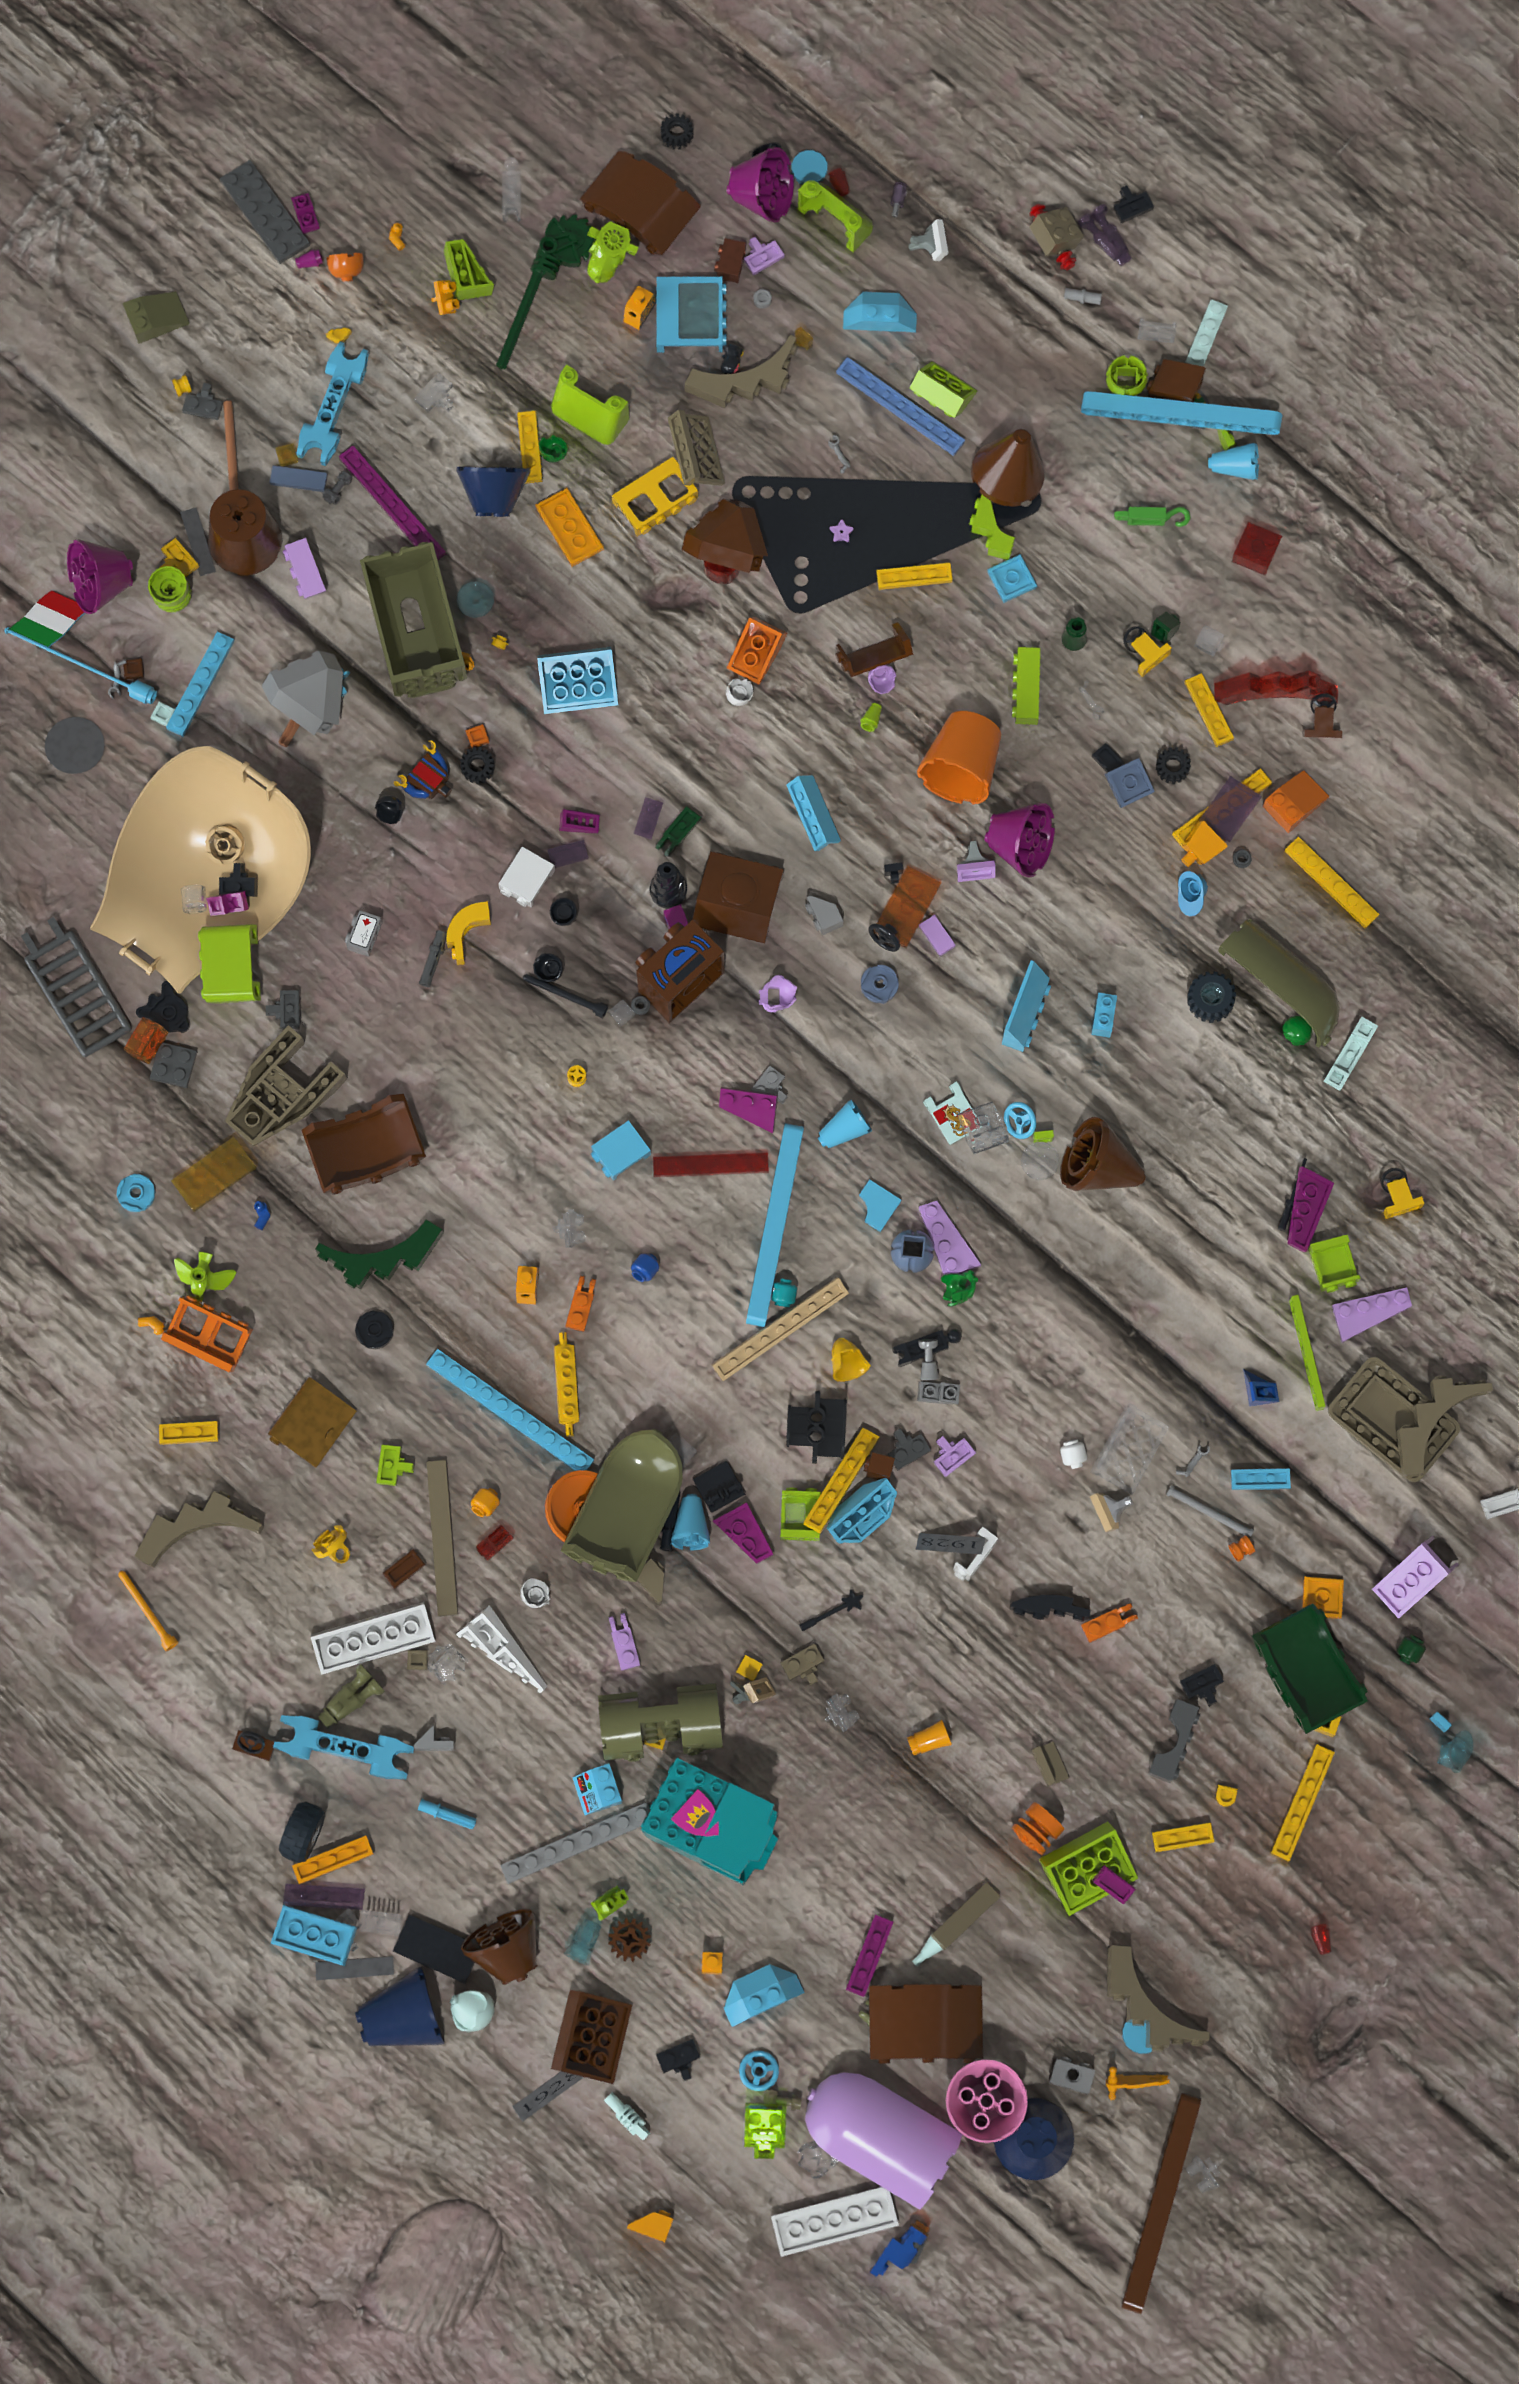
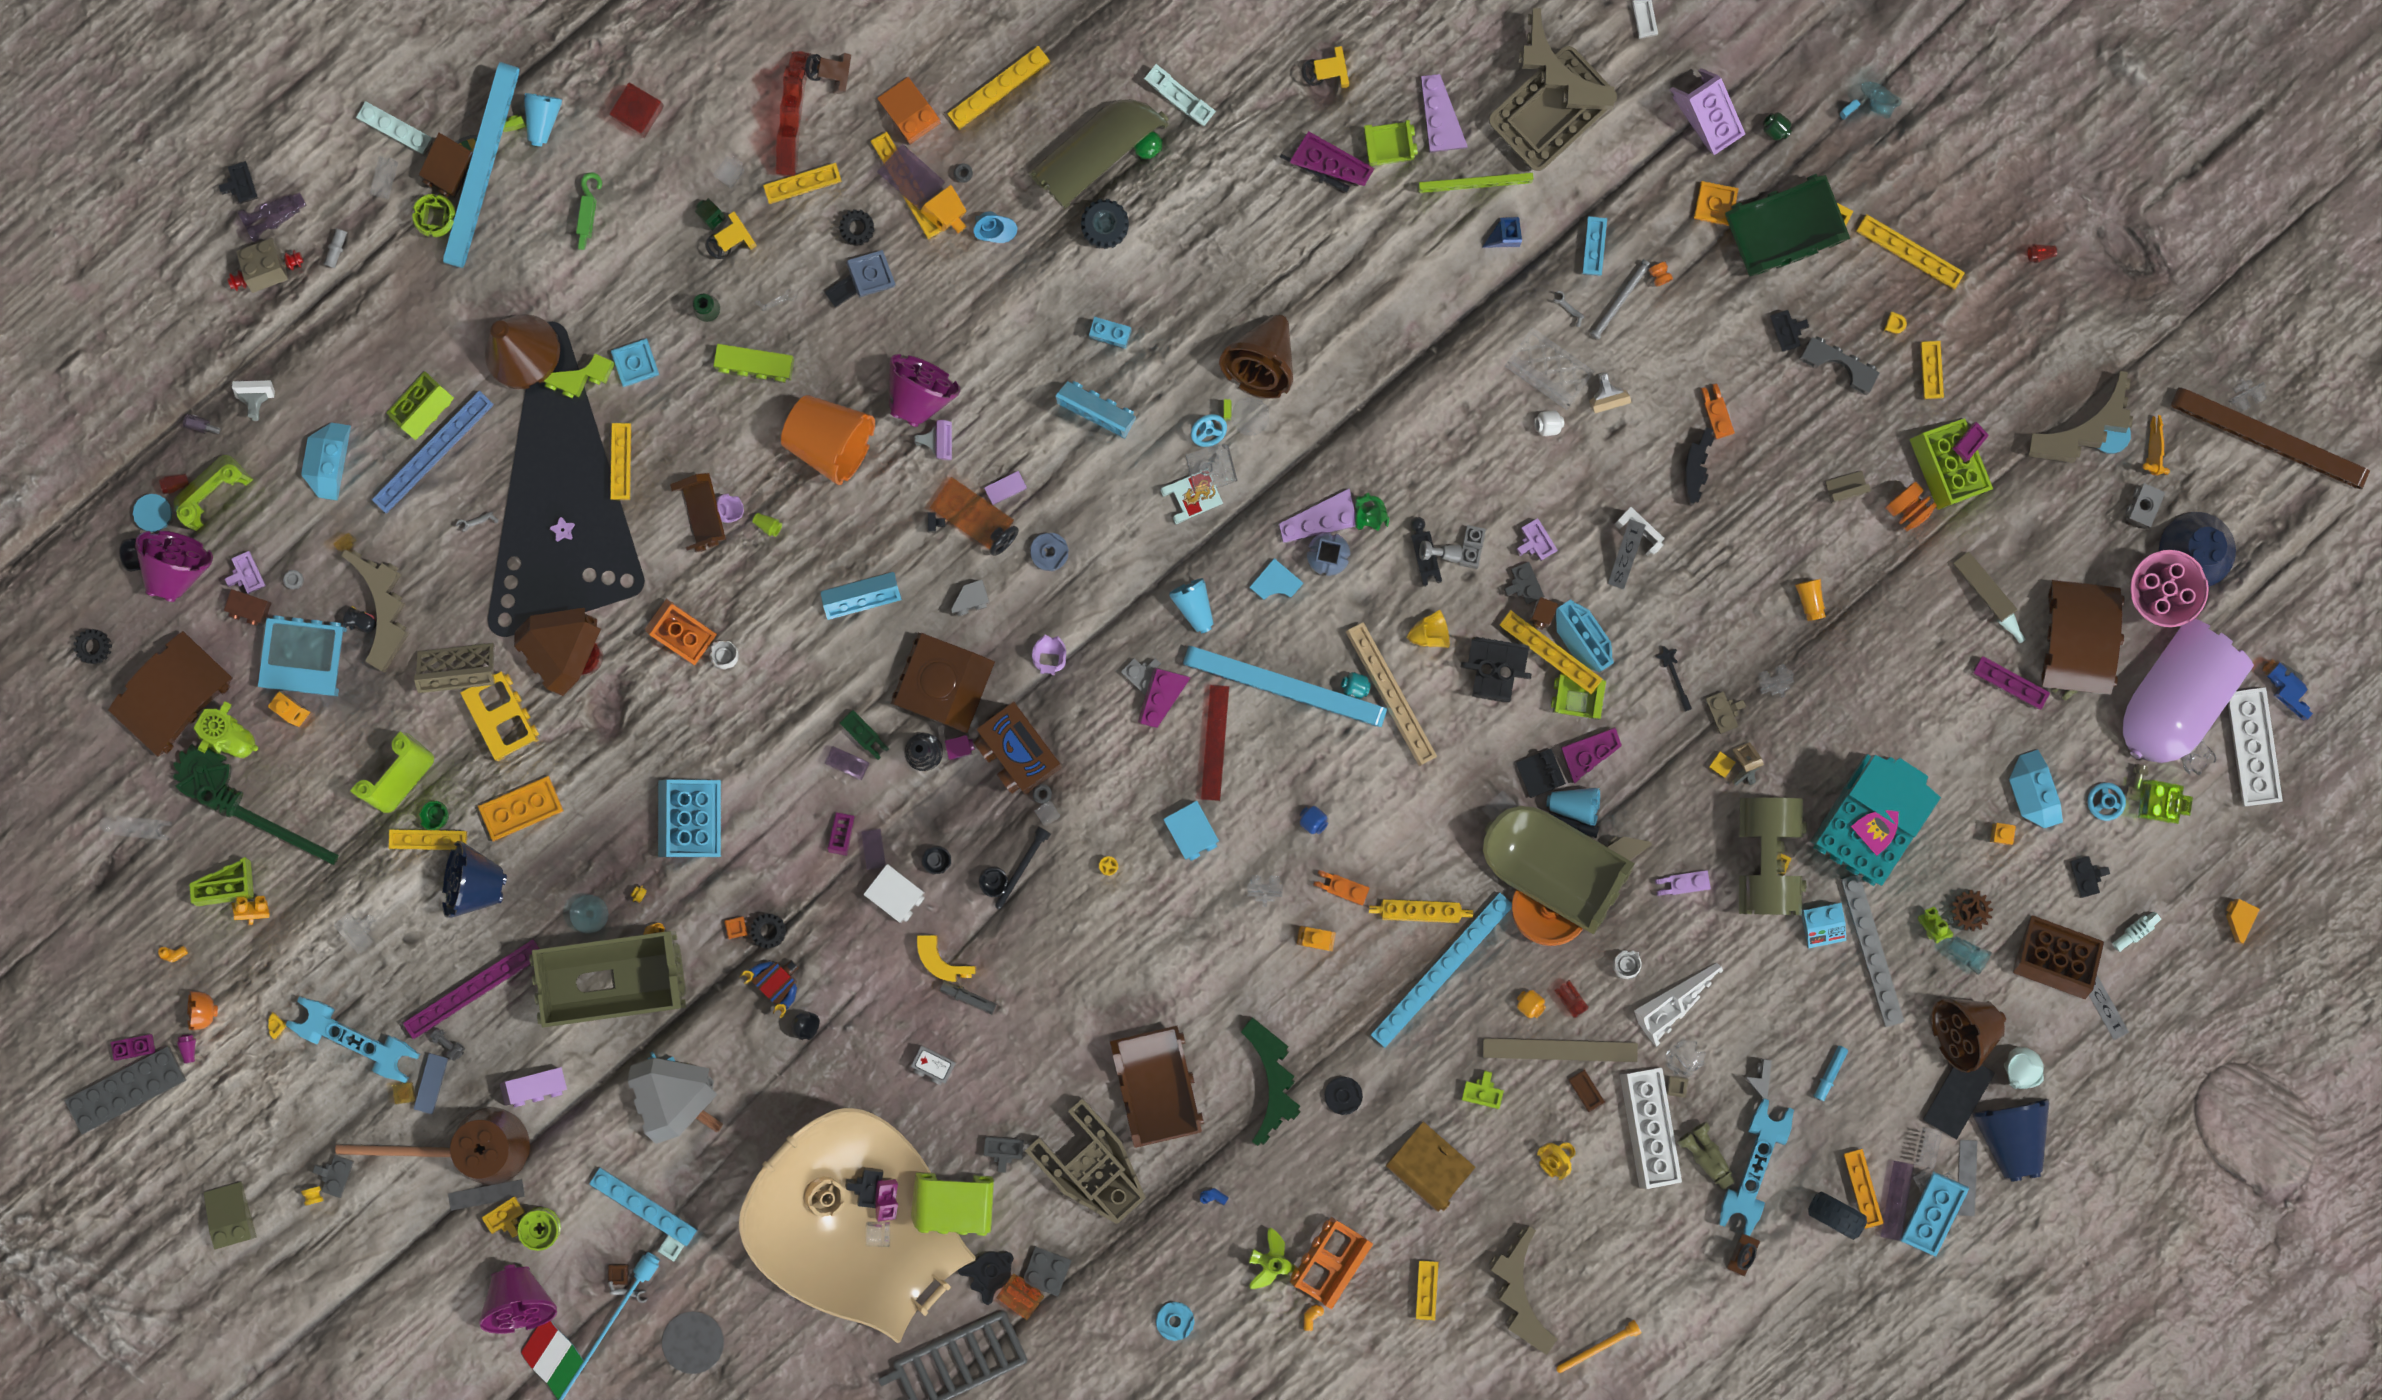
camera: 80 degrees left, 10 degrees up
clear yellow plate [171,1137,256,1212] -> none

